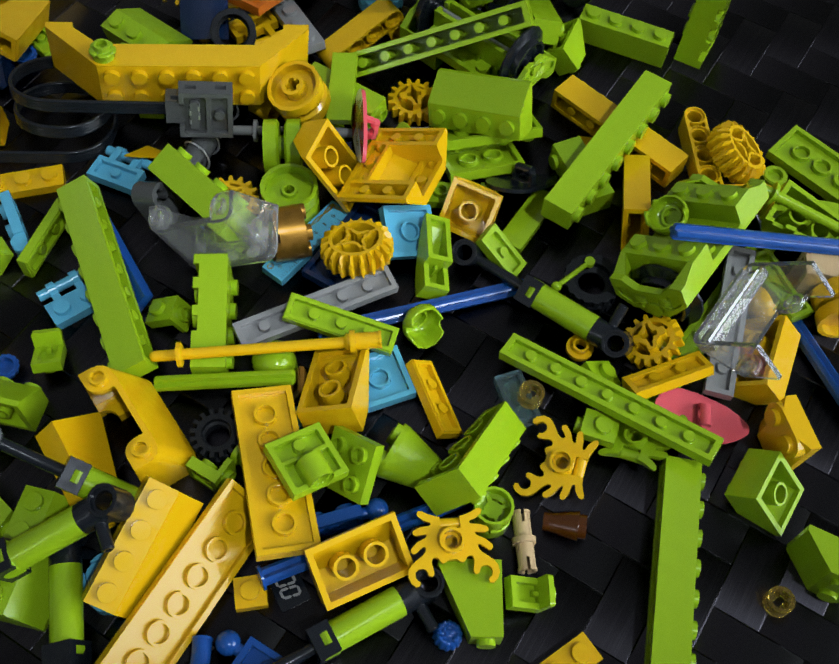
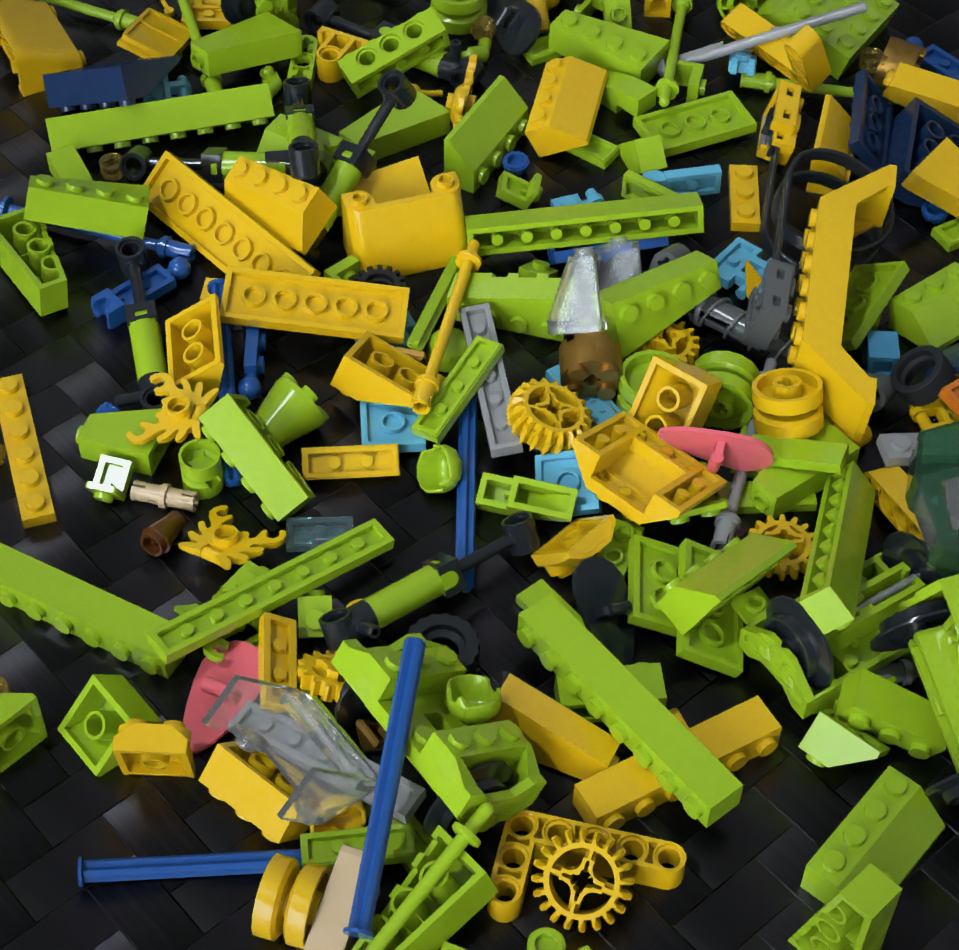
camera: 110 degrees right, 10 degrees down
lime plate [88,38,116,64] -> none
lime plate [263,422,349,501] -> none
lime plate [326,425,385,505] -> none
lime plate [475,223,527,276] -> none
clear yellow bush [517,380,545,410] -> none
lime hinge [551,256,595,291] -> none

